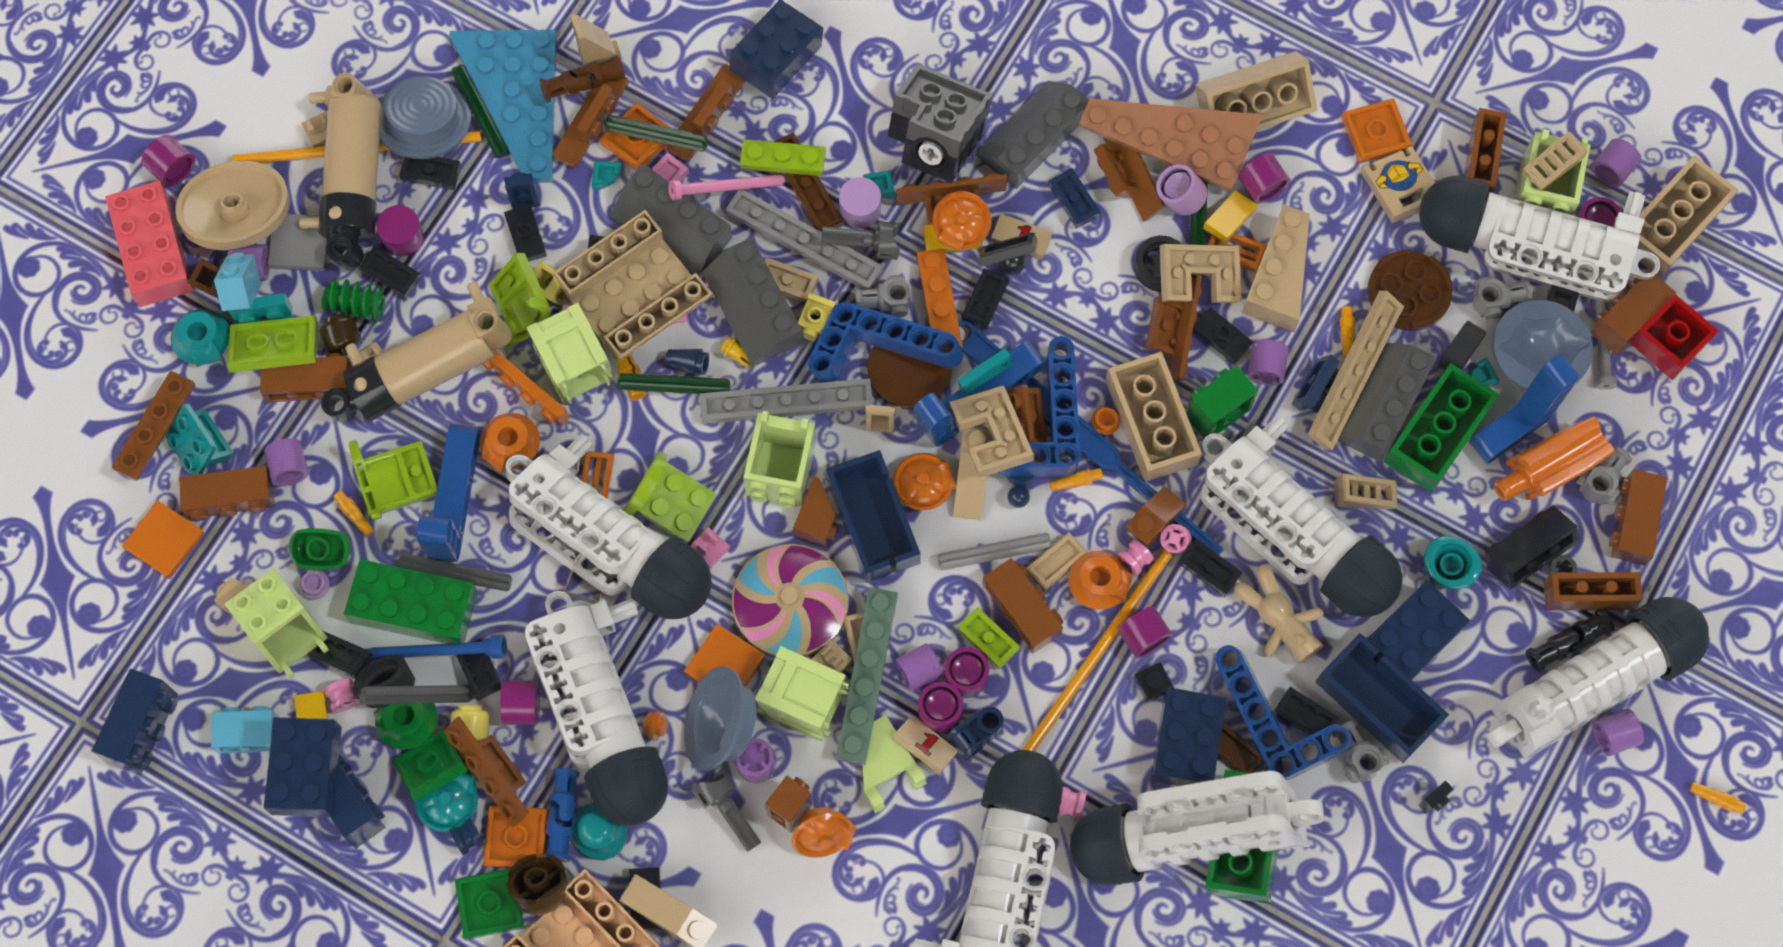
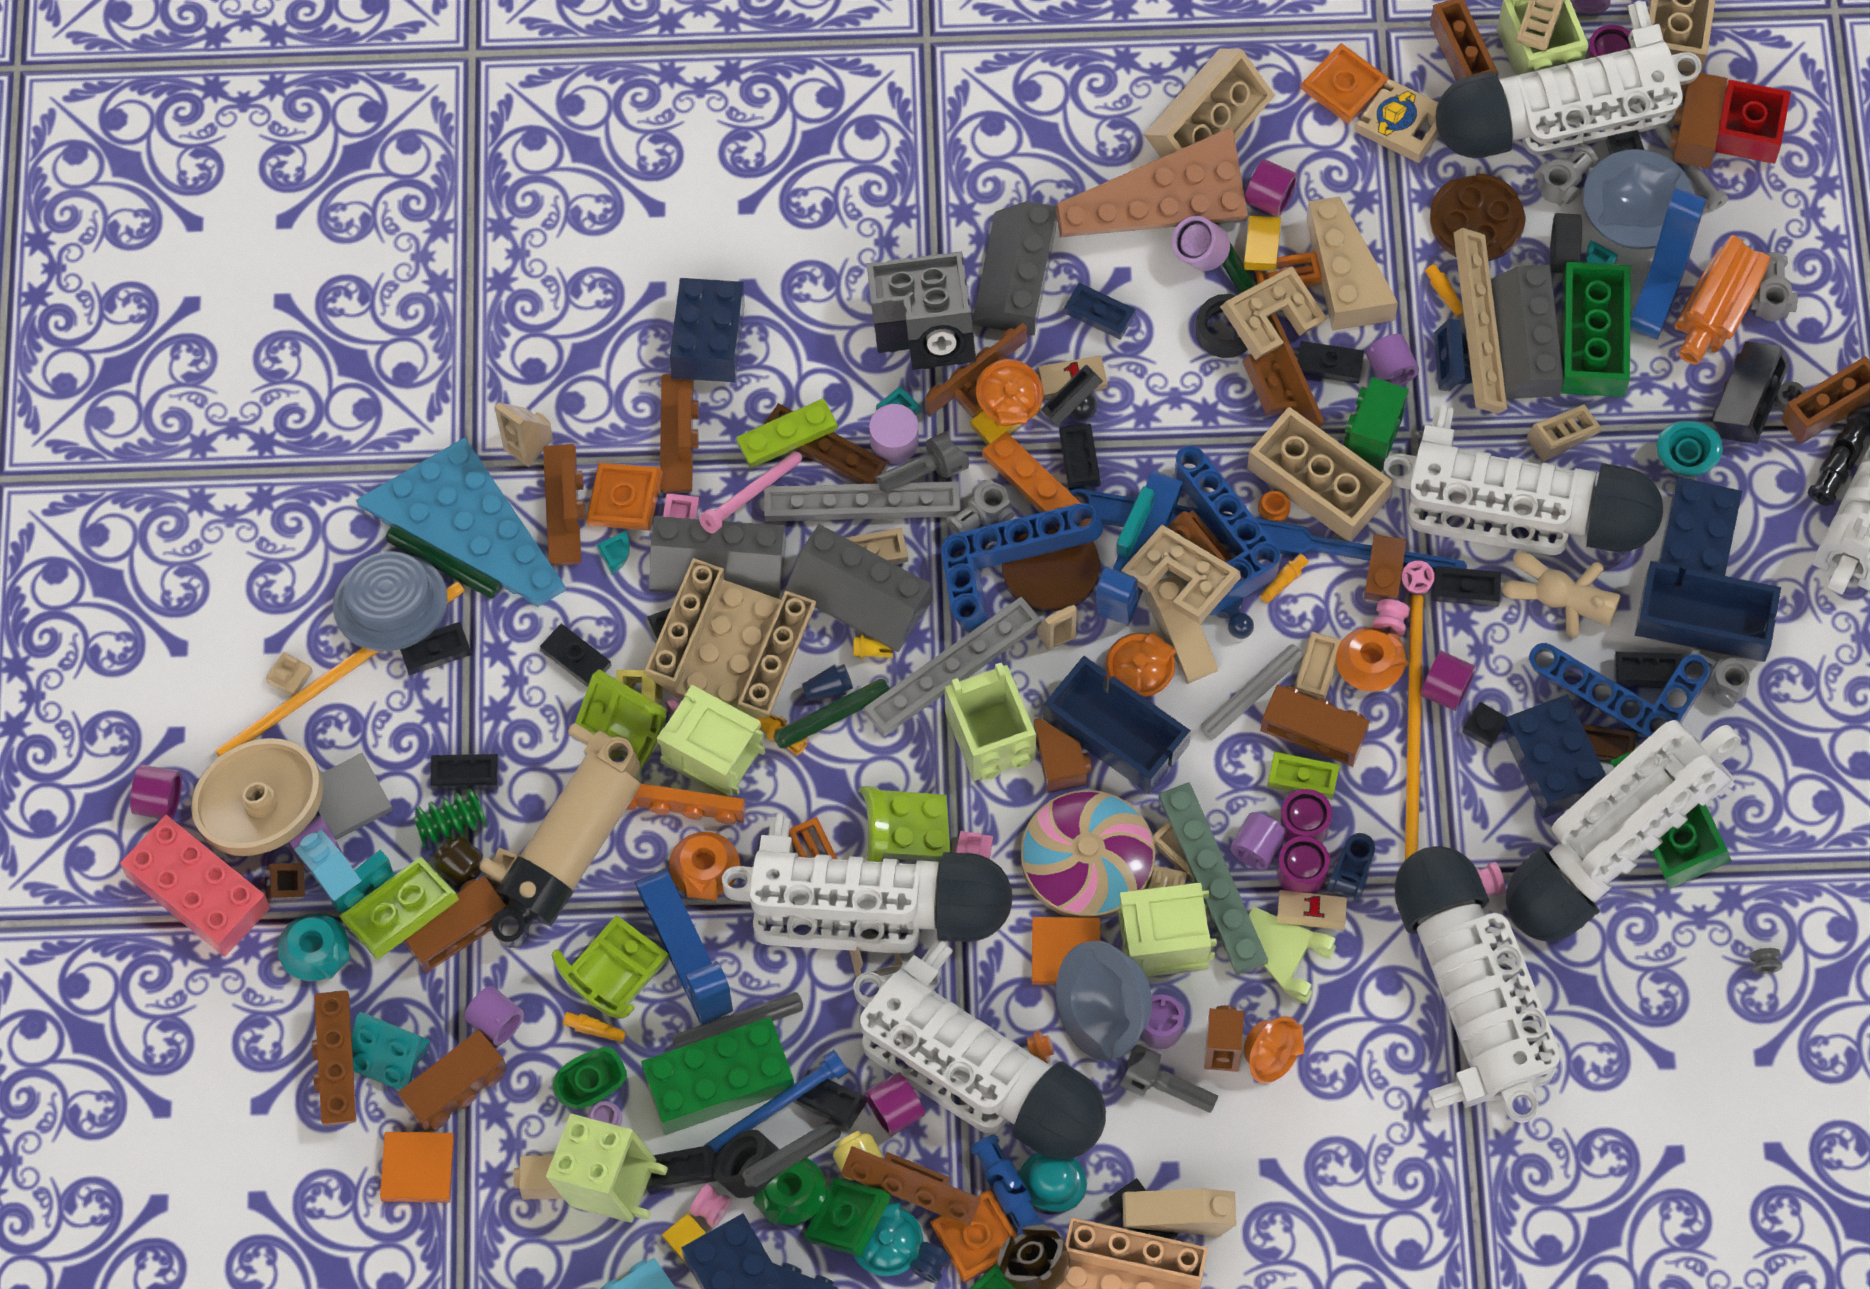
camera: 30 degrees left, 5 degrees down
tan piece [299,72,382,270] -> none
magenta piece [377,205,424,257] -> none
dark blue plate [504,172,540,209] -> none
reddish brown piece [539,55,625,103] -> none
dark green axle [604,115,709,152] -> none
light yellow brick [798,293,836,341] -> none
dark orange bracket [1094,137,1166,222] -> none
black plate [1418,780,1454,814] -> none
dark orange brick [1609,469,1668,566] -> none

